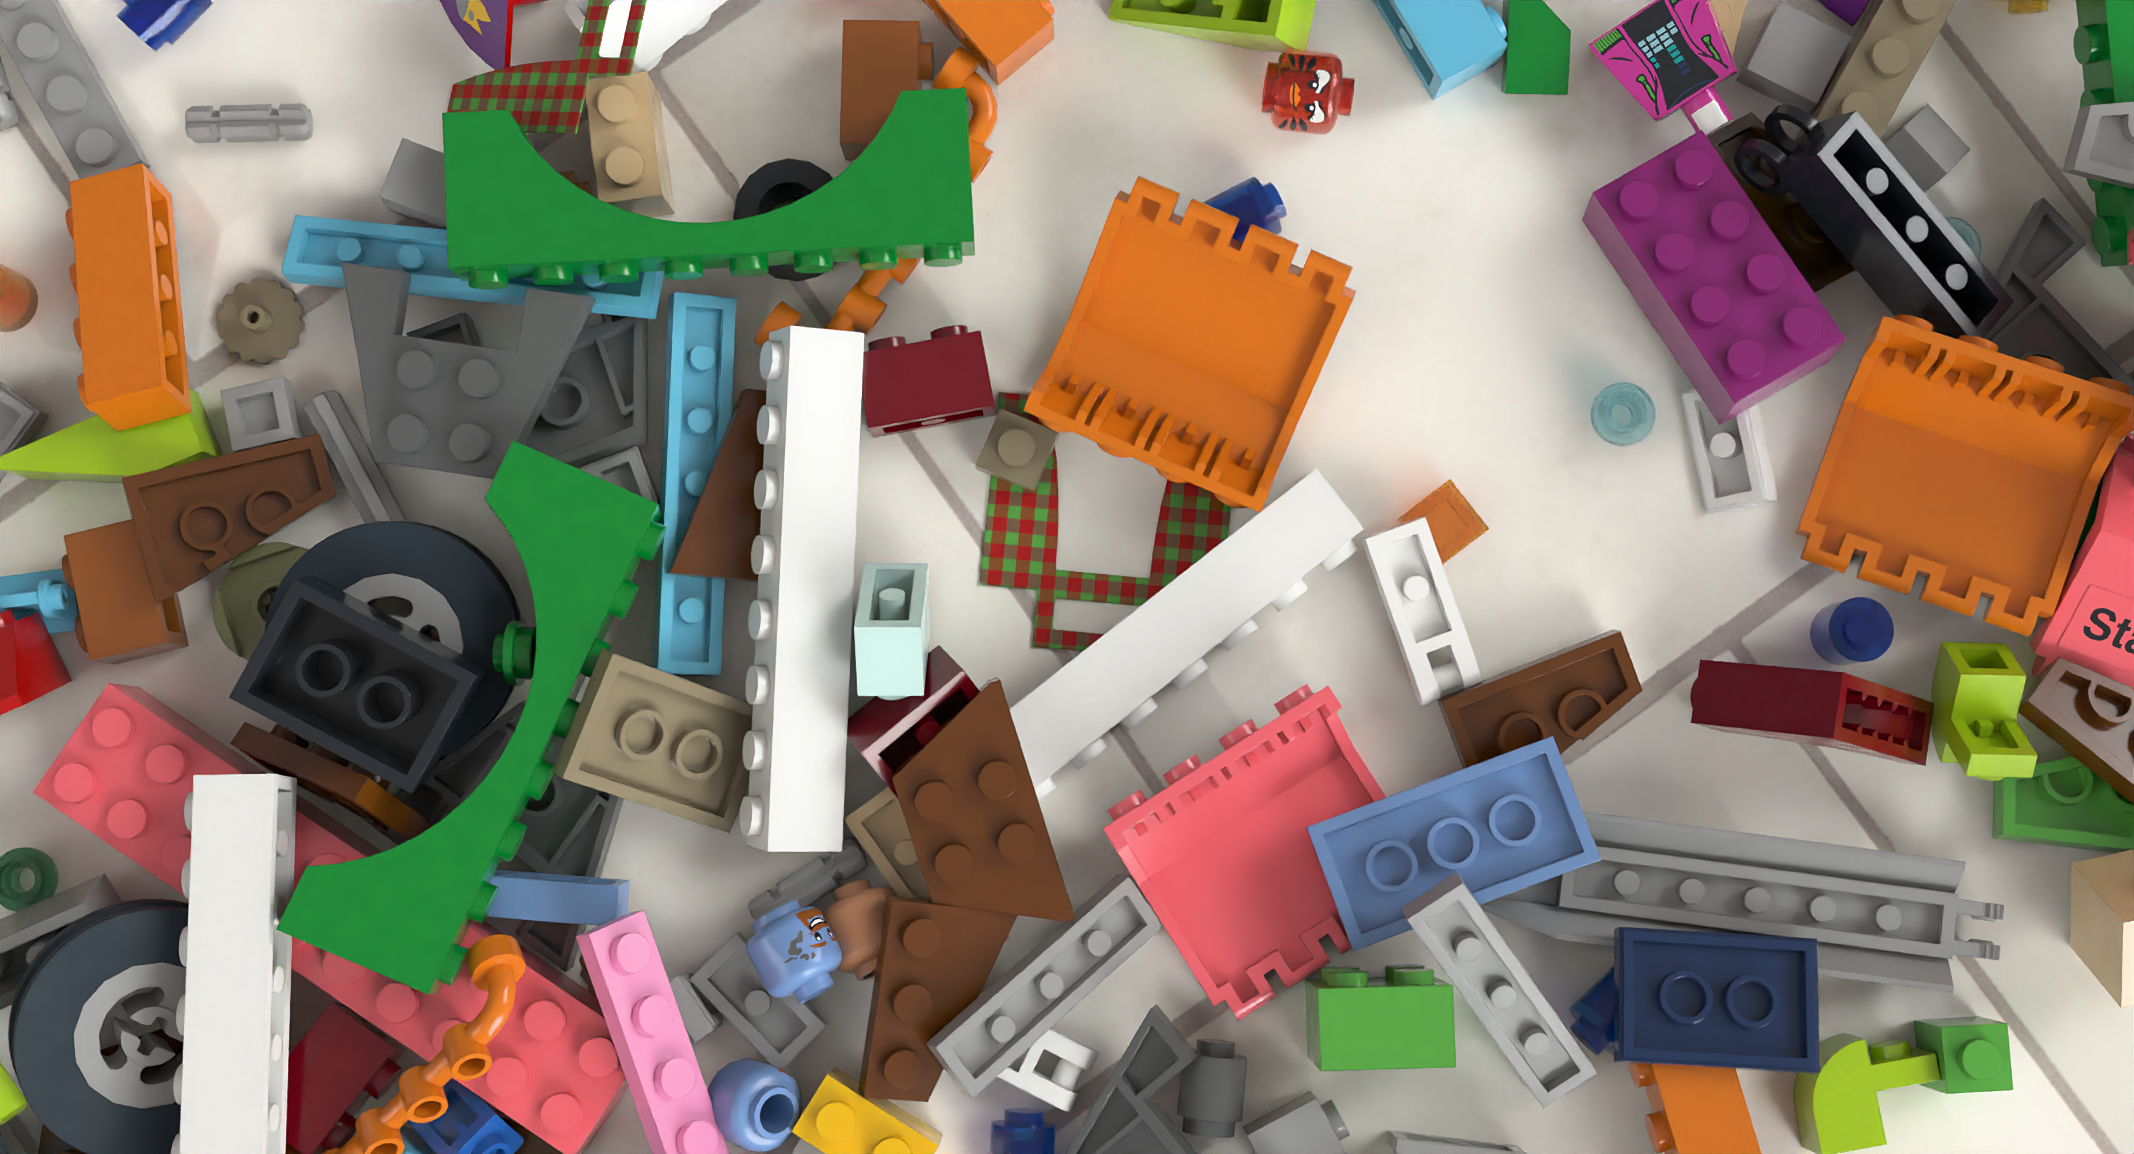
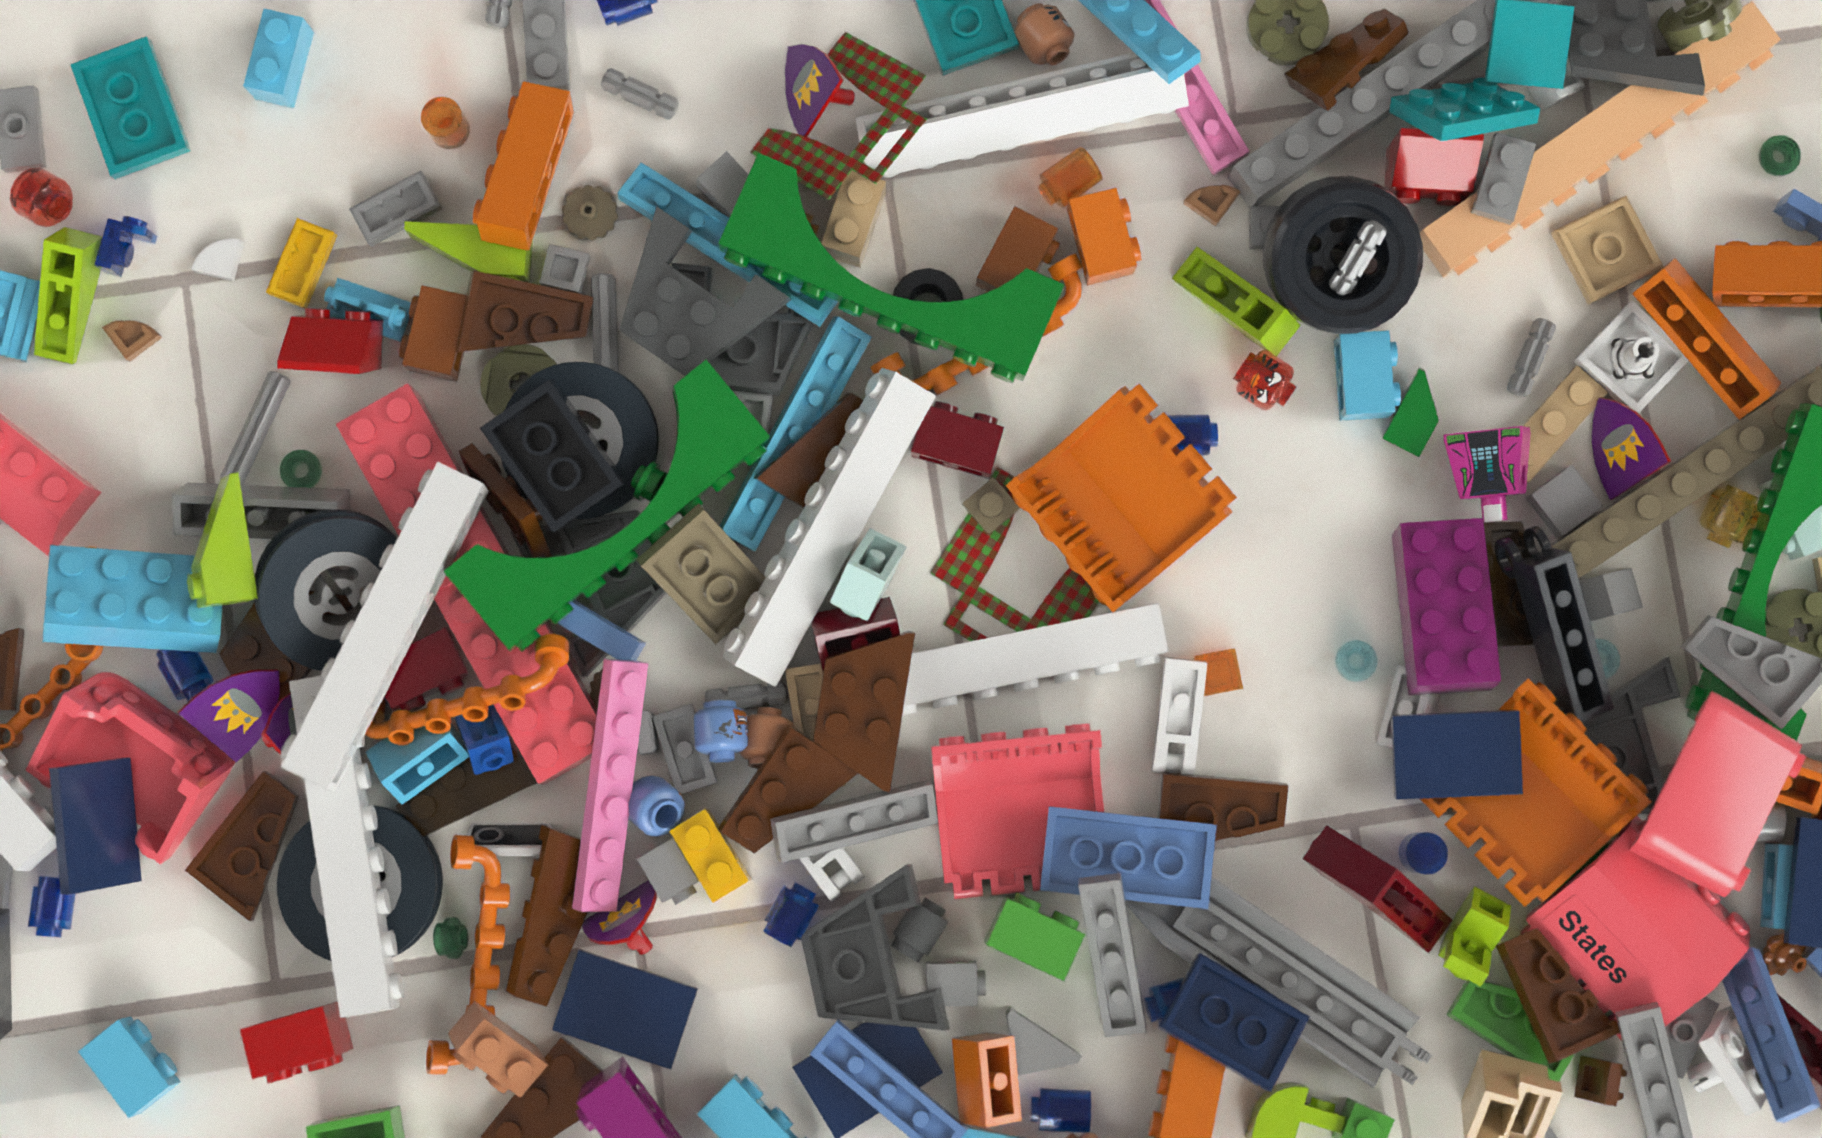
camera: 25 degrees right, 0 degrees up
none -> dark blue tile [1391,709,1523,800]

